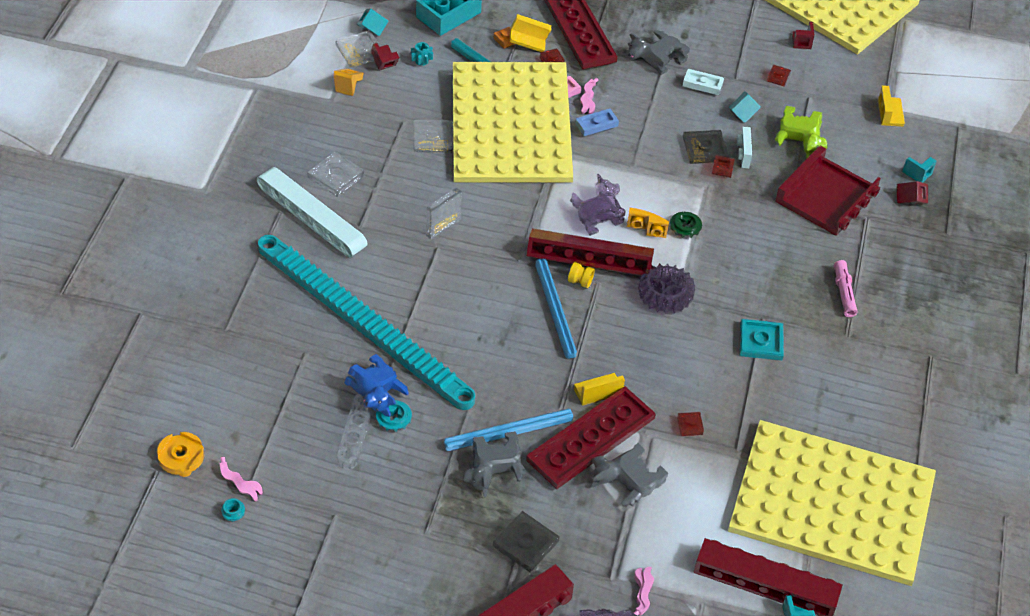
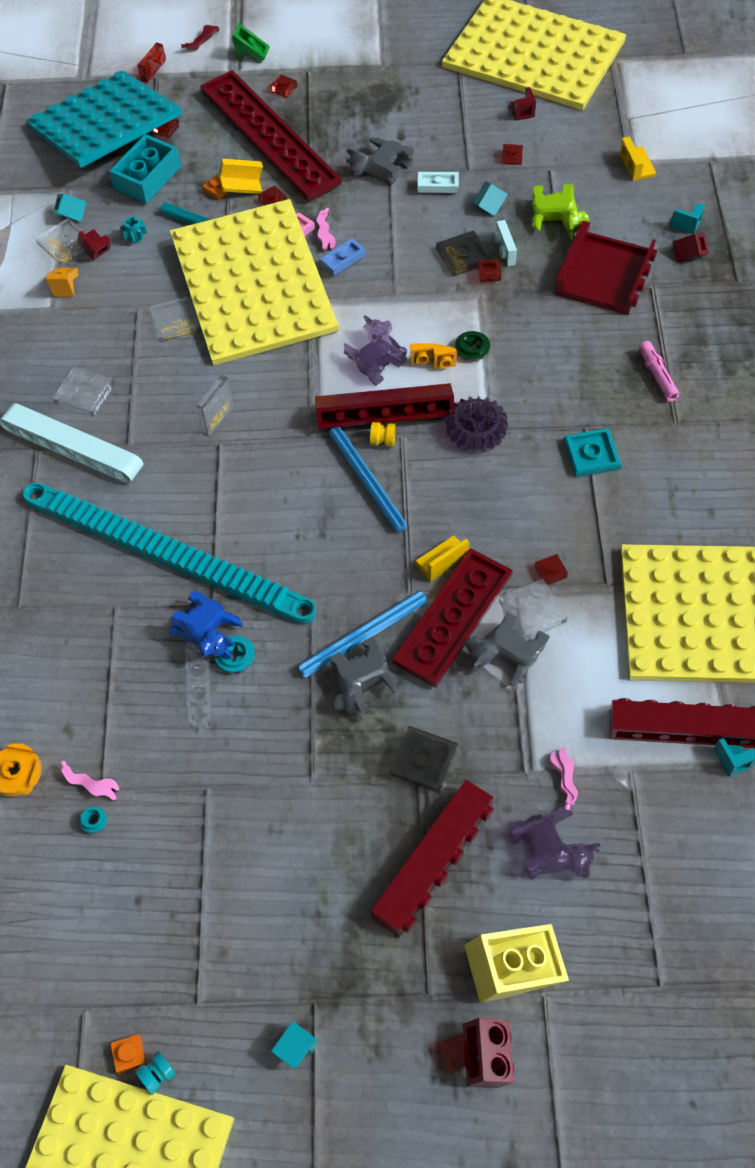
camera: 10 degrees left, 10 degrees up
none -> clear plate [499,579,568,639]

